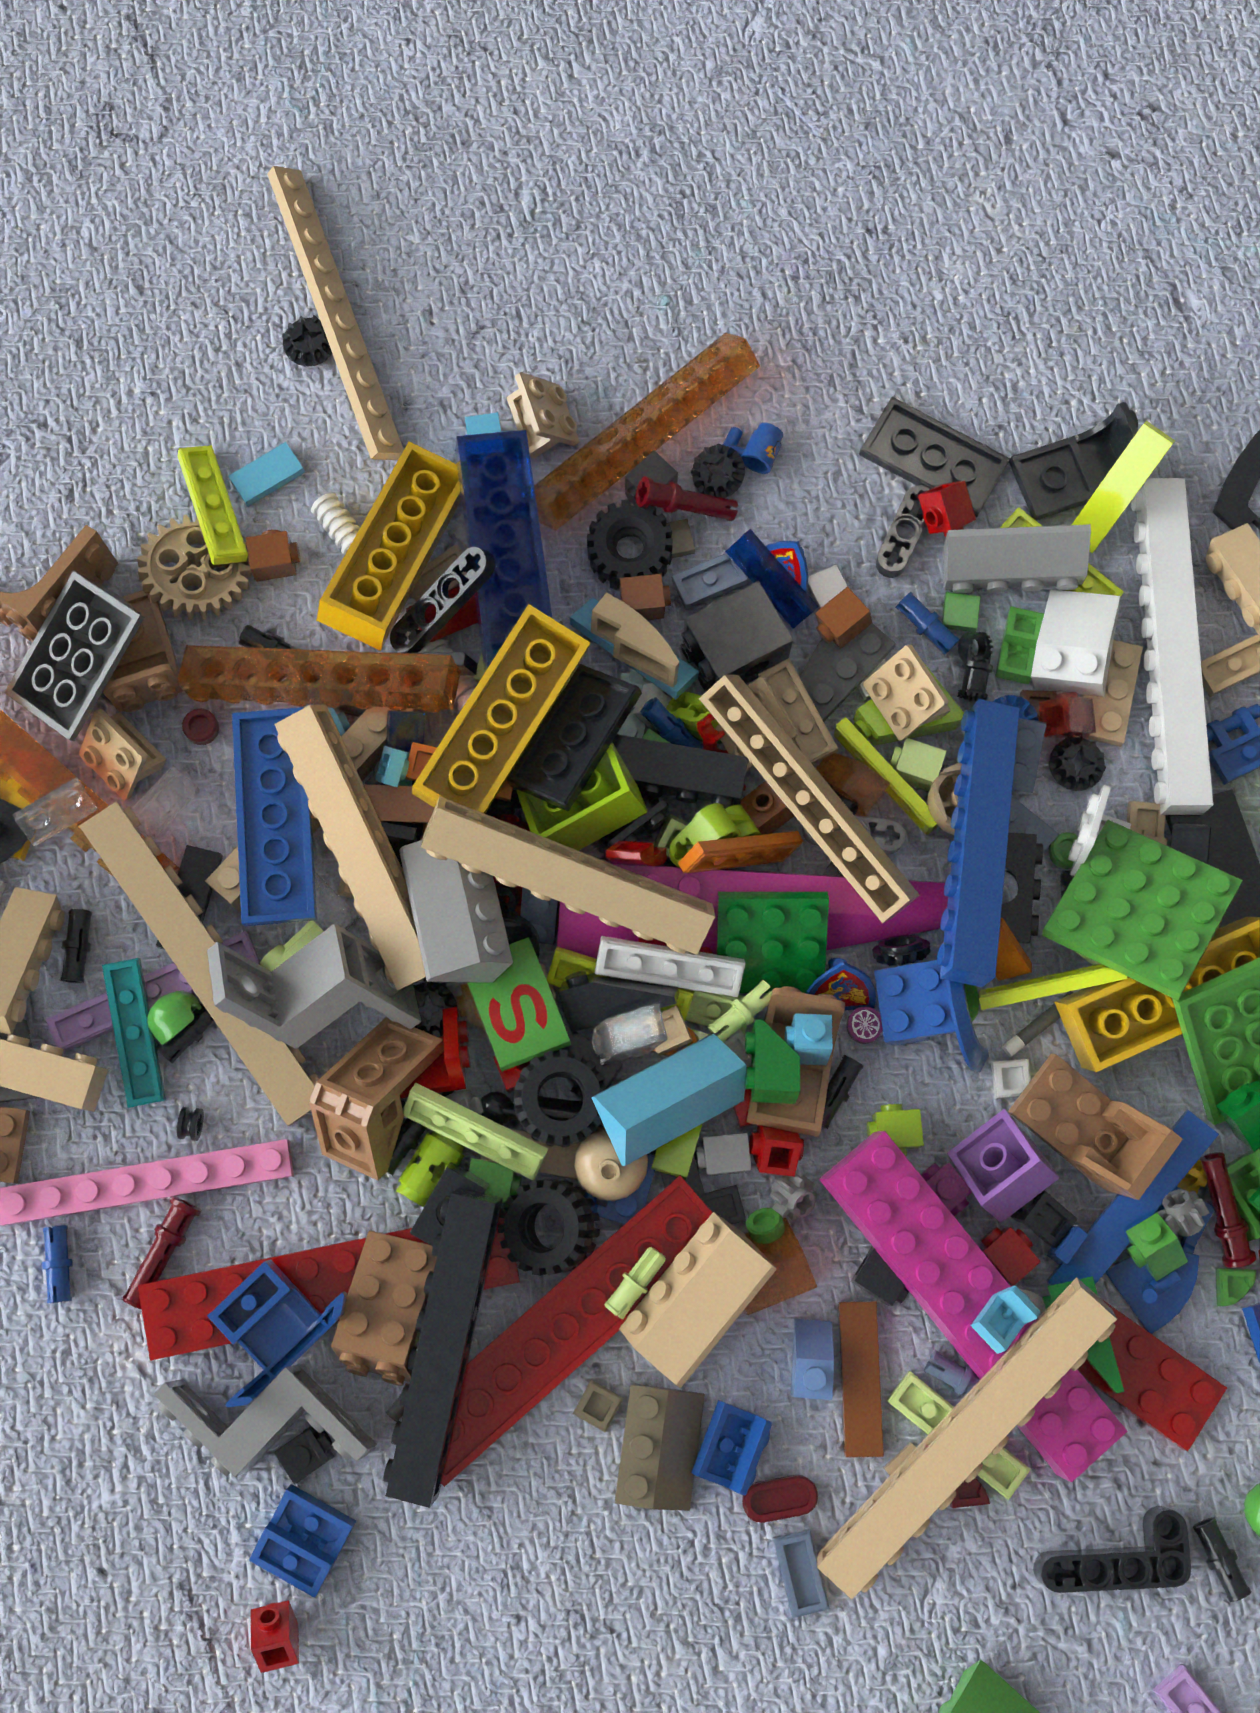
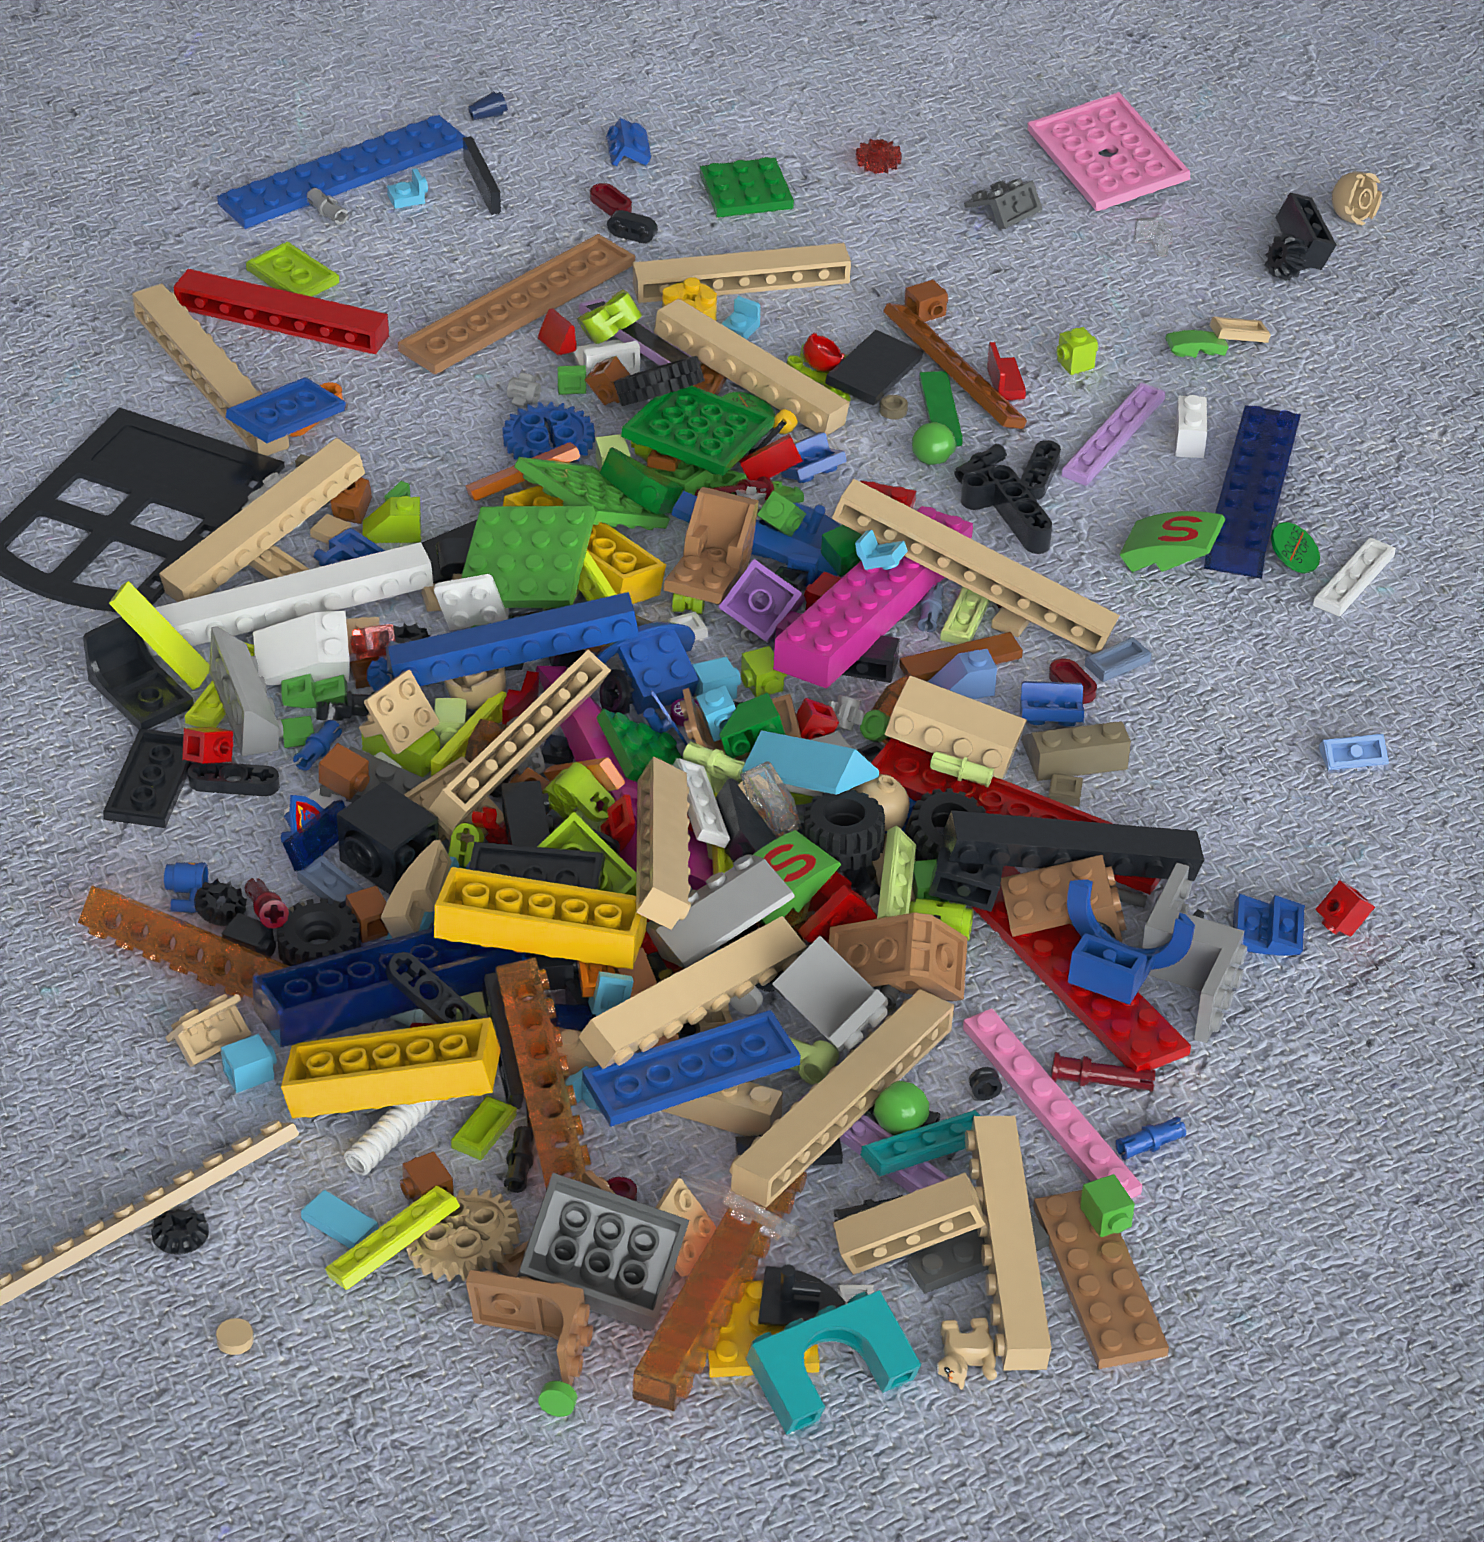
camera: 110 degrees left, 35 degrees down
none -> tan tile [216,1318,254,1355]
none -> lime tile [451,1096,517,1160]
none -> red slope [502,671,539,732]
none -> medium azure brick [692,657,741,700]
none -> black beam [1020,440,1061,500]

